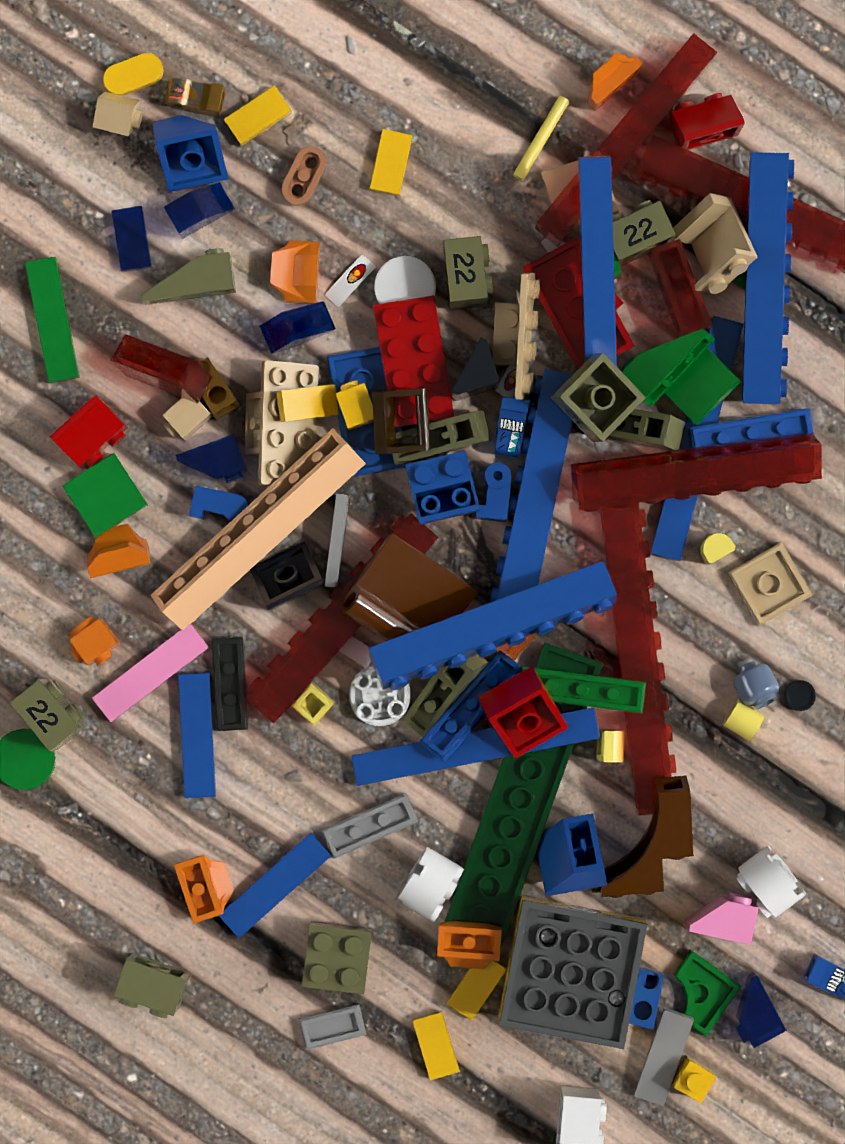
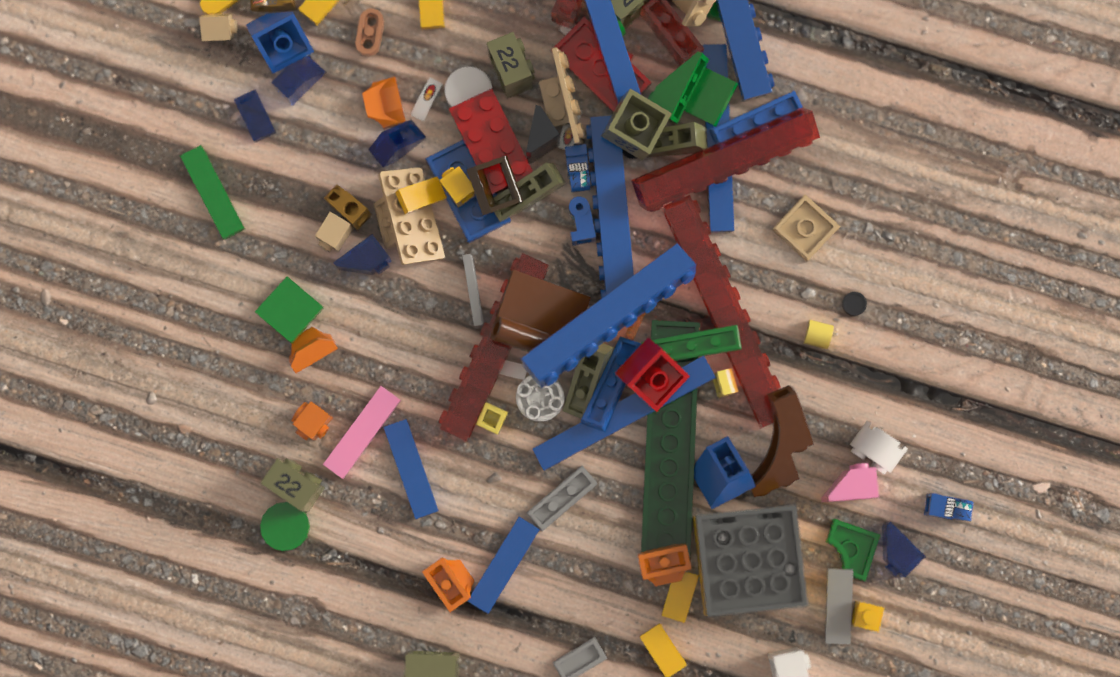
camera: 20 degrees left, 5 degrees down
red slope [50,395,128,469] -> none
clear red brick [110,334,213,404] -> none
olive slope [141,248,236,305] -> none
light nougat brick [150,428,366,631] -> none
blue leg [189,486,249,521] -> none
pearl dark grey tile [212,637,249,731] -> none
black slope [250,541,325,611] -> none
olive brick [302,921,372,994] -> none
white brick [396,847,464,922] -> none
blue slope [405,451,480,525] -> none
blue leg [629,967,663,1029] -> none
light yellow brick [700,533,736,565] -> none
sand blue head [733,661,780,709] -> none

